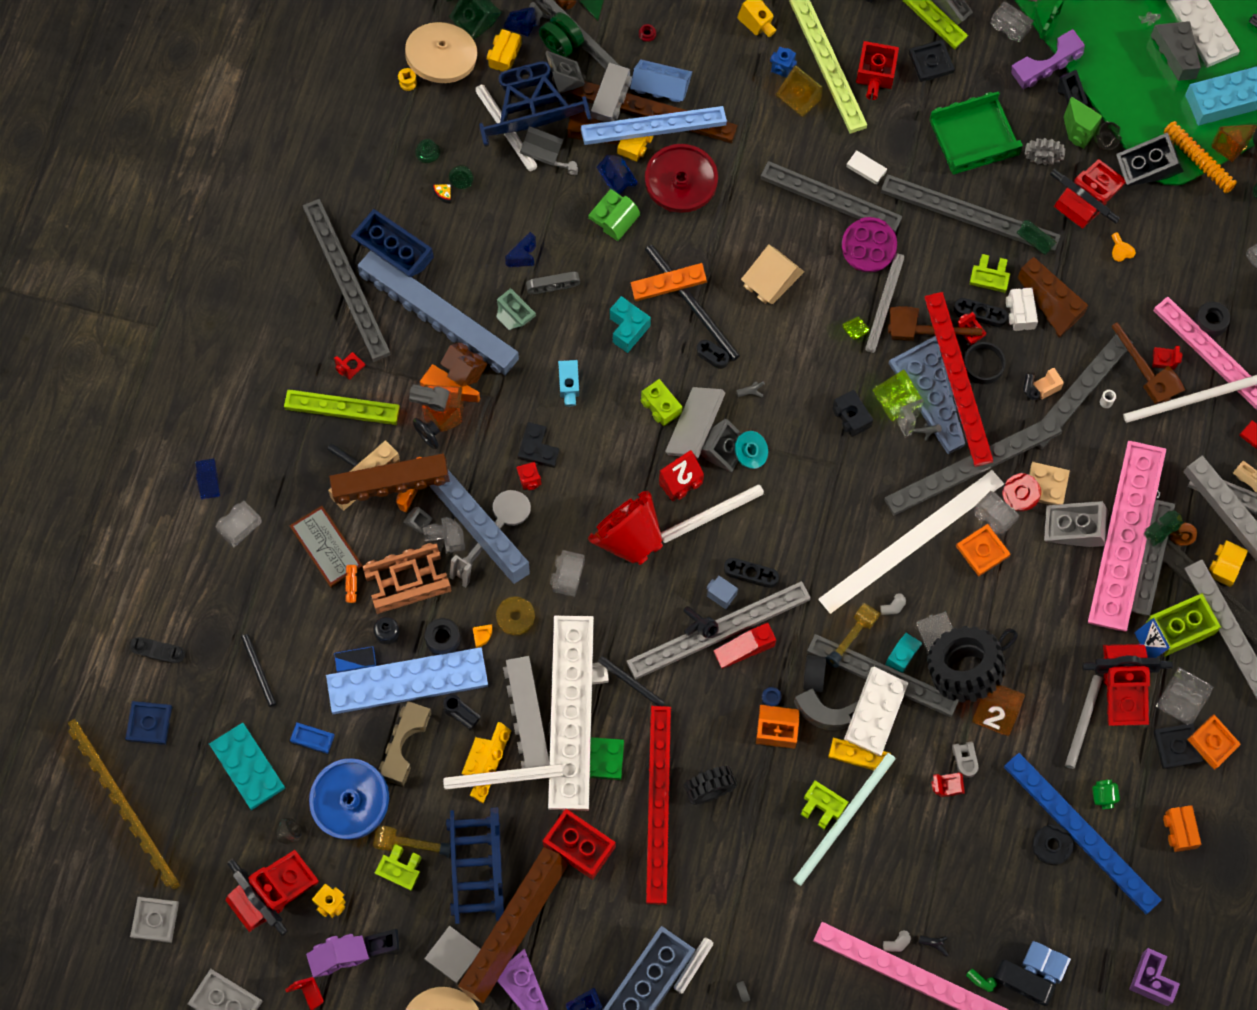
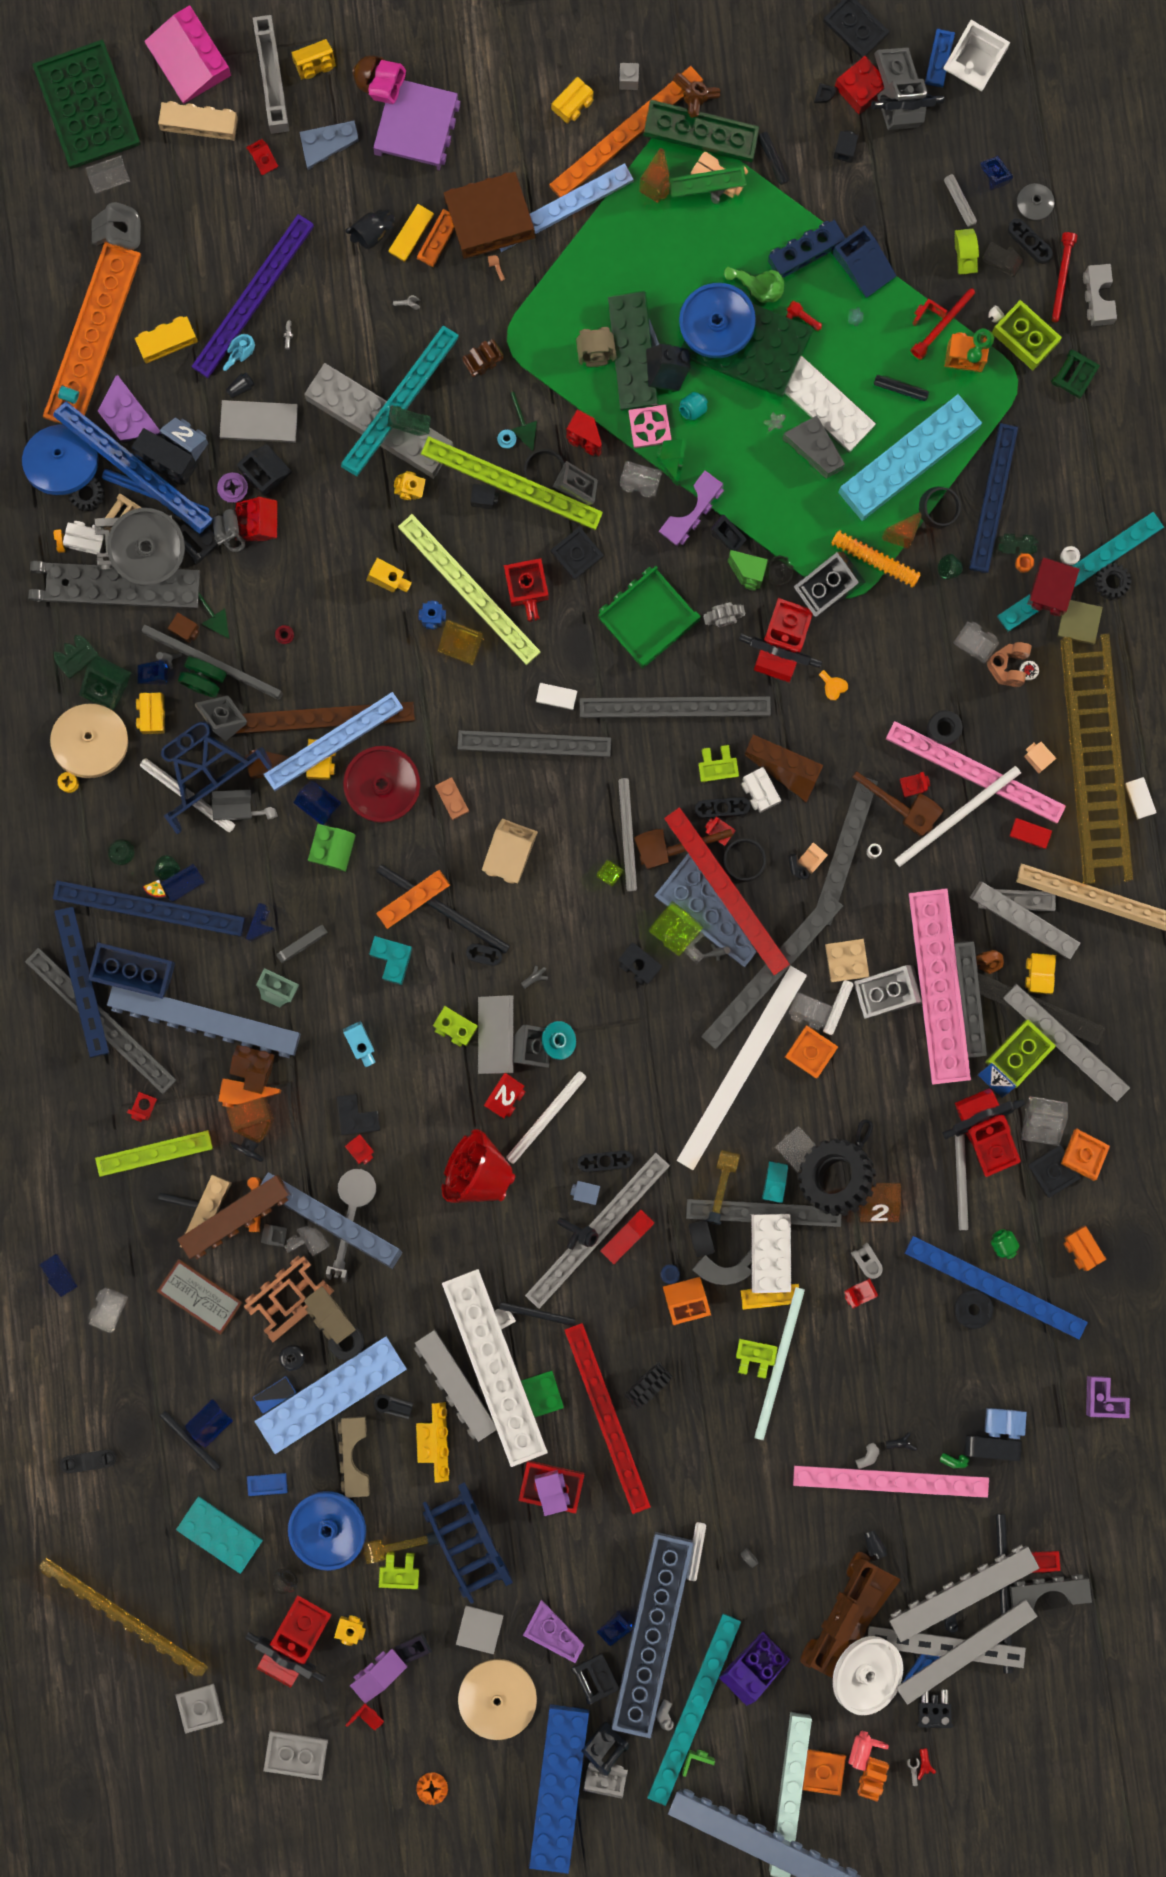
camera: 25 degrees left, 15 degrees up
dark blue tile [125,701,172,745] -> none
orange axle [346,565,357,603] -> none
dark grey piece [409,384,450,412] -> none
white axle [443,764,563,790] -> none
reddish brown brick [458,847,568,1004] -> none
light orange tile [473,624,492,648] -> none
clear yellow tile [496,596,535,635] -> none
clear brick [550,550,585,597] -> none
light grey wedge [591,63,632,122] -> none
medium blue slope [630,59,692,102] -> none
magenta tile [842,217,897,272] -> none
light grey arm [880,594,906,615] -> none
tile [1002,473,1041,511] -> none
clear green hinge [1016,220,1057,255] -> none
clear green hinge [1143,510,1184,547] -> none
none -> dark blue plate [53,881,245,937]
none -> dark blue tile [54,907,109,1058]
none -> clear blue panel [160,864,205,902]
none -> clear blue panel [185,1399,233,1448]
none -> dark tan brick [303,1286,356,1344]
none -> nougat plate [435,777,469,820]
none -> medium lavender brick [535,1470,570,1516]
none -> white axle [823,980,853,1035]

